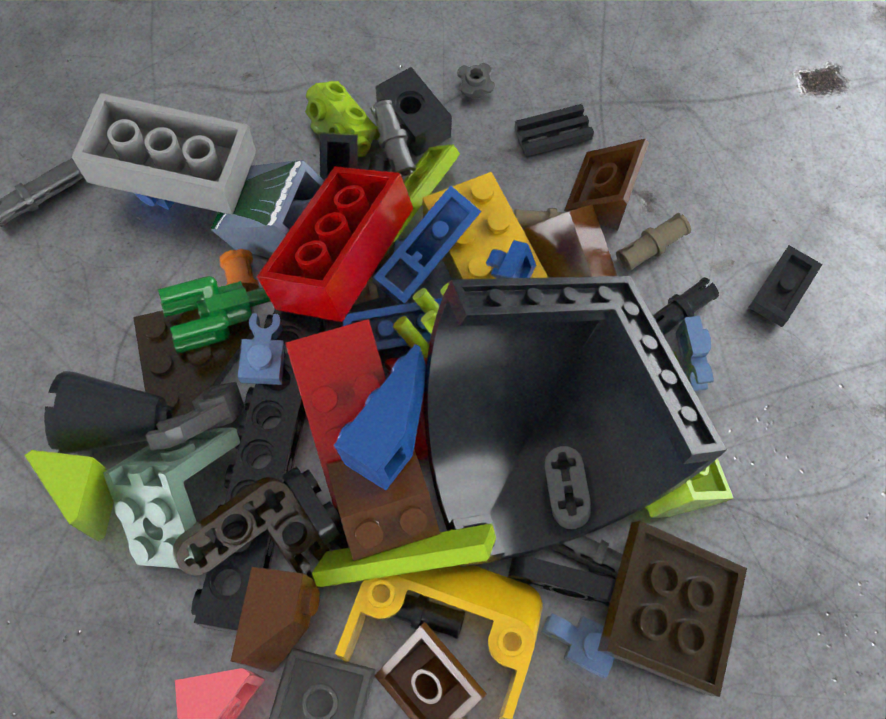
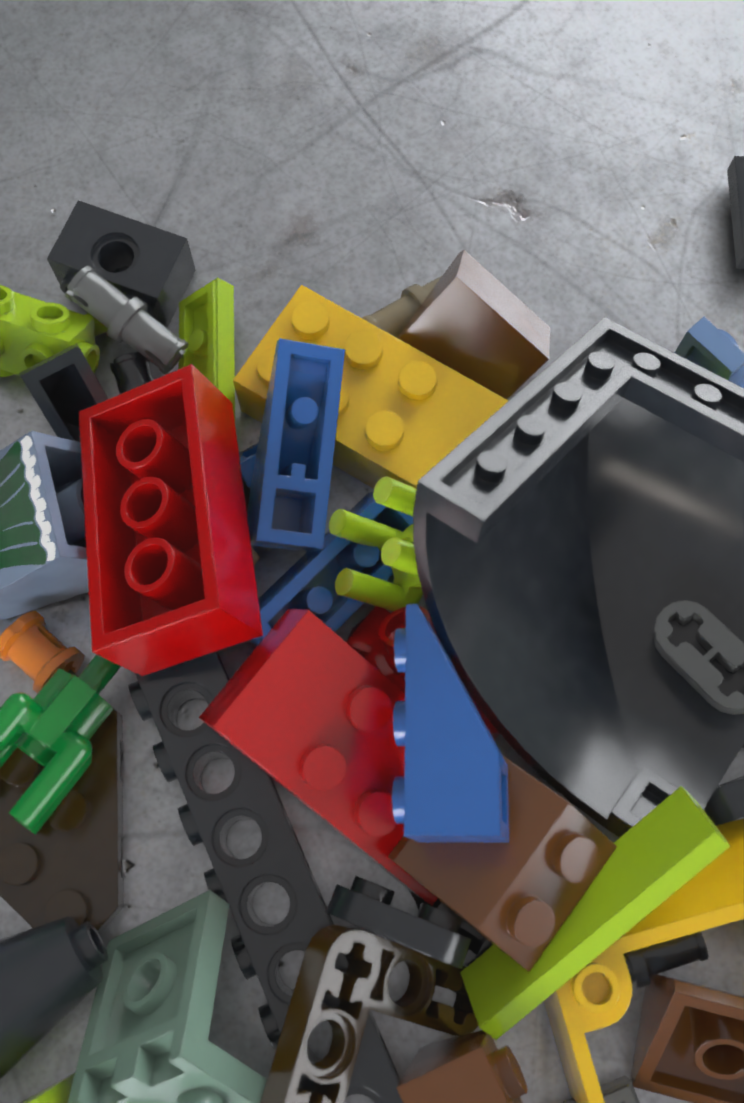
camera: 35 degrees left, 5 degrees up
dark grey piece [146,382,245,451] -> none
medium blue plate [238,313,285,385] -> none
dark grey plate [457,63,495,98] -> none
blue tile [486,240,536,279] -> none
black tile [514,104,594,157] -> none
reddish brown slope [564,139,649,231] -> none
dark tan pin [616,212,691,272] -> none
black pin [652,277,719,335] -> none

